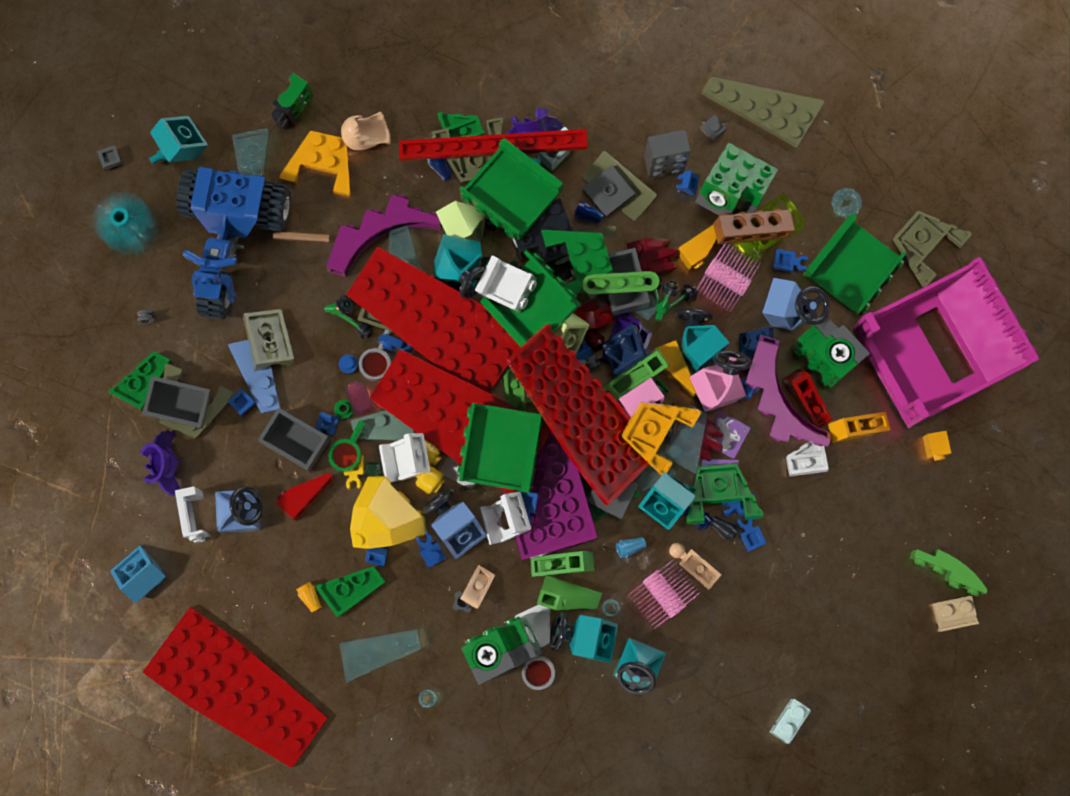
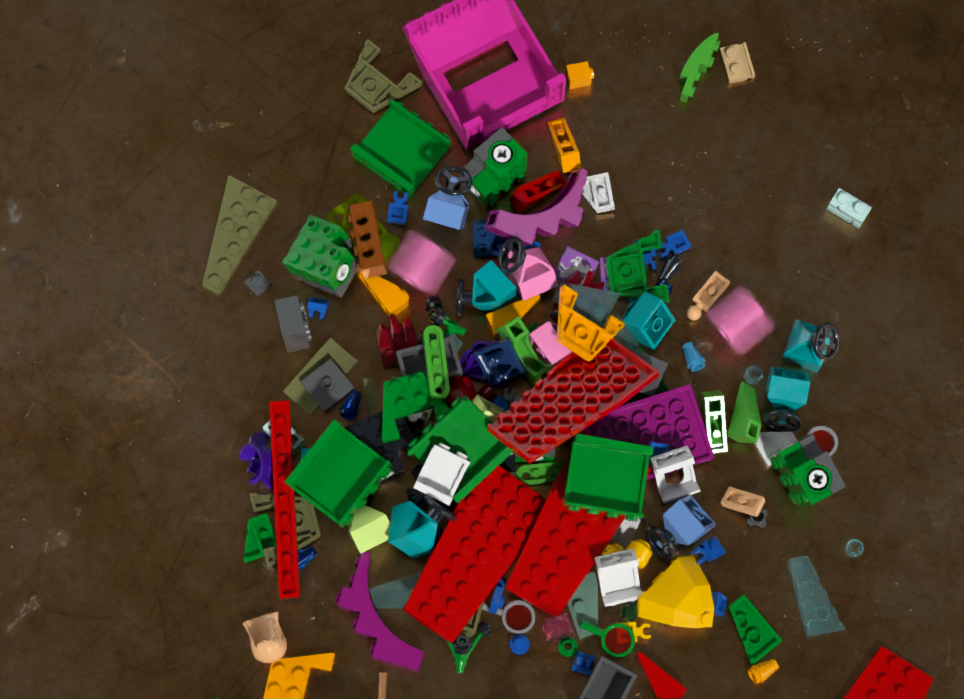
camera: 90 degrees left, 5 degrees down
clear light blue gear [831,188,862,217] -> none

